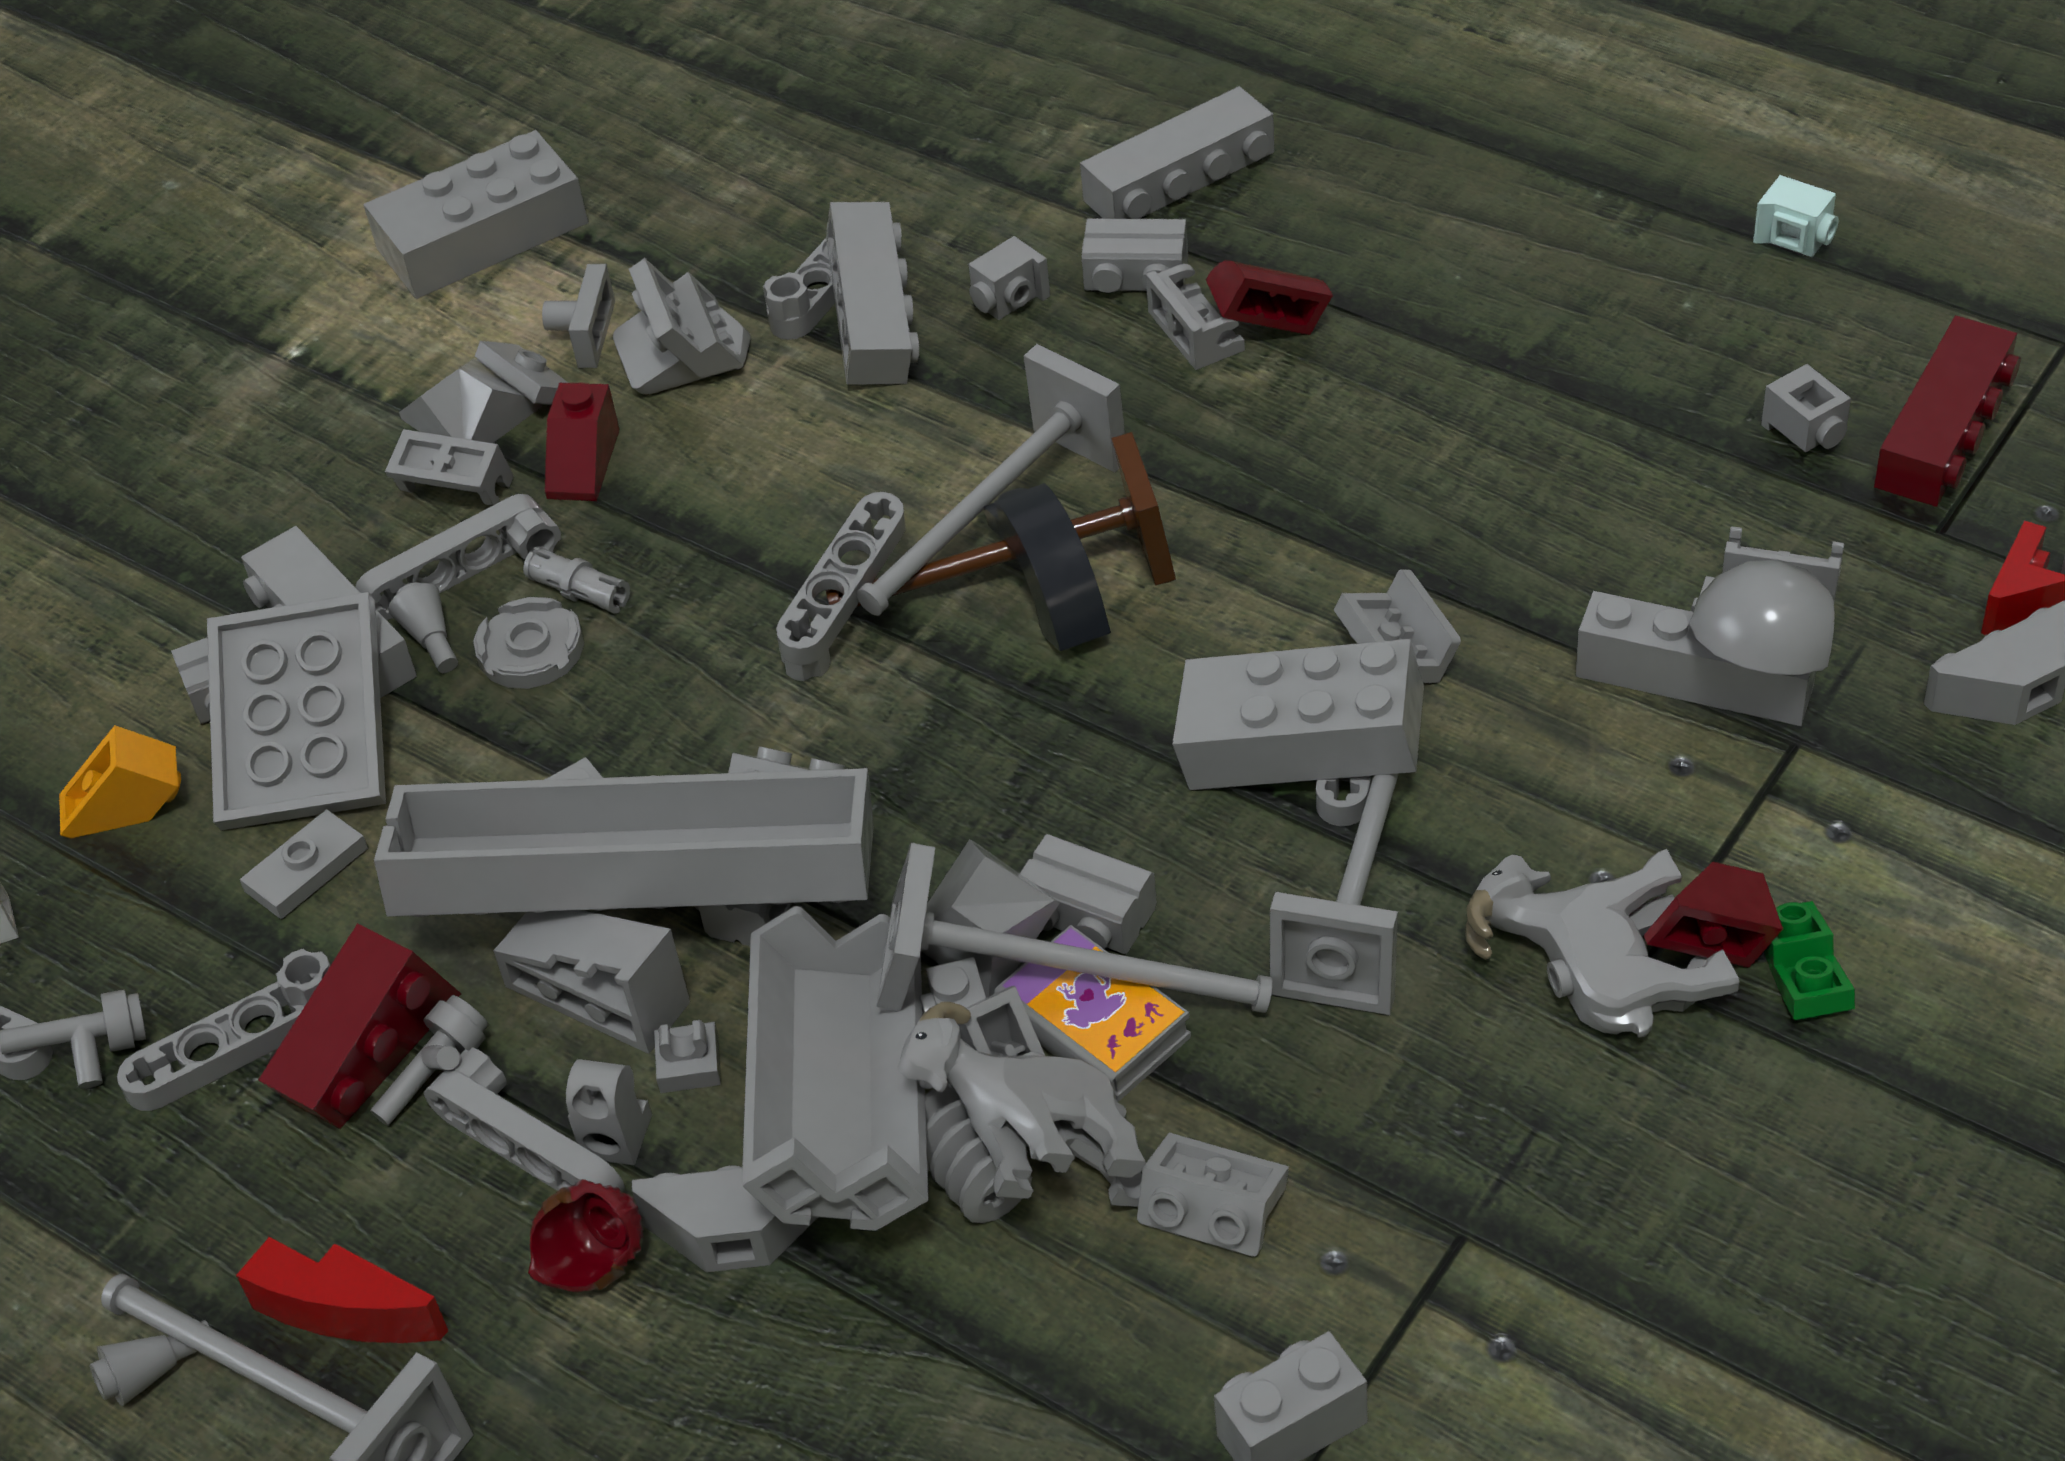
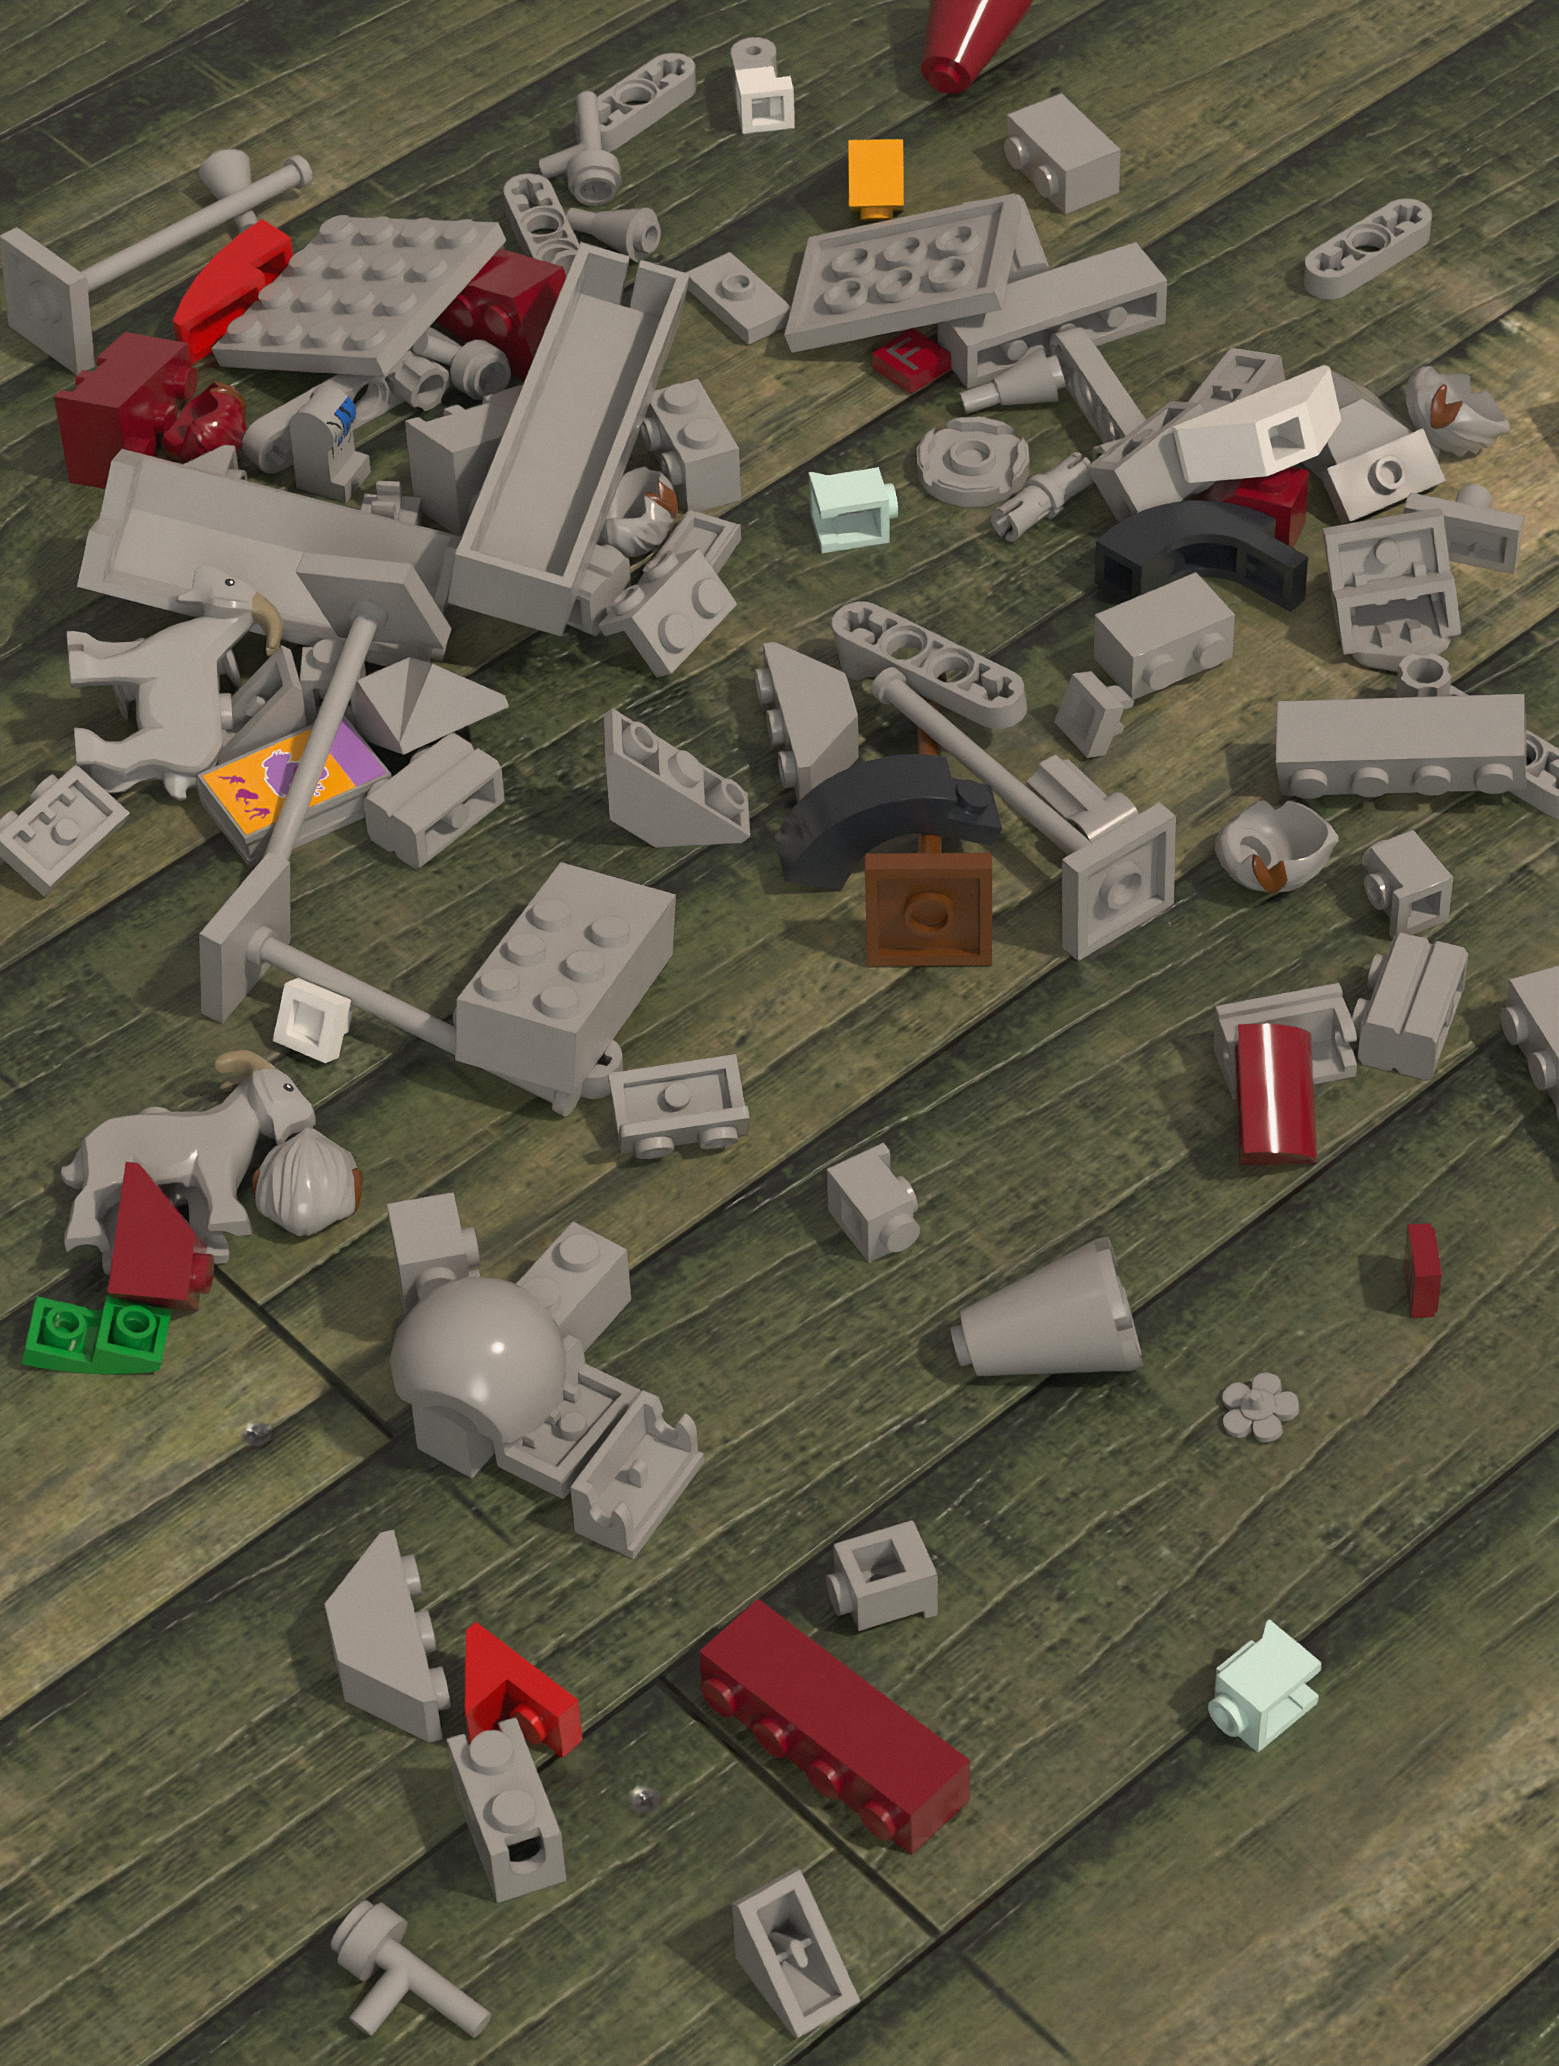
camera: 100 degrees right, 0 degrees up
none -> dark red wedge [54,332,197,489]
none -> light grey plate [211,215,507,377]
none -> light grey hair [253,1127,363,1236]
none -> white tile [273,978,354,1063]
none -> light grey brick [387,1192,480,1318]
none -> light grey cone [566,208,661,262]
none -> light grey slope [604,708,750,848]
none -> light grey slope [754,642,859,802]
none -> light aqua window [809,467,898,553]
none -> light grey brick [827,1143,920,1263]
none -> dark red tile [872,328,951,394]
none -> light grey cone [950,1236,1144,1376]
none -> light grey brick [1004,93,1121,215]
none -> light grey piece [1027,755,1139,842]
none -> light grey tile [1054,671,1134,758]
none -> light grey brick [1086,401,1215,523]
none -> light grey brick [1094,573,1235,700]
none -> black arch [1095,500,1308,612]
none -> white slope [1172,365,1342,483]
none -> light grey hair [1215,798,1339,894]
none -> light grey plant [1222,1373,1299,1443]
none -> light grey beam [1304,199,1432,300]
none -> dark red tile [1403,1223,1442,1318]
none -> light grey hair [1406,366,1510,457]

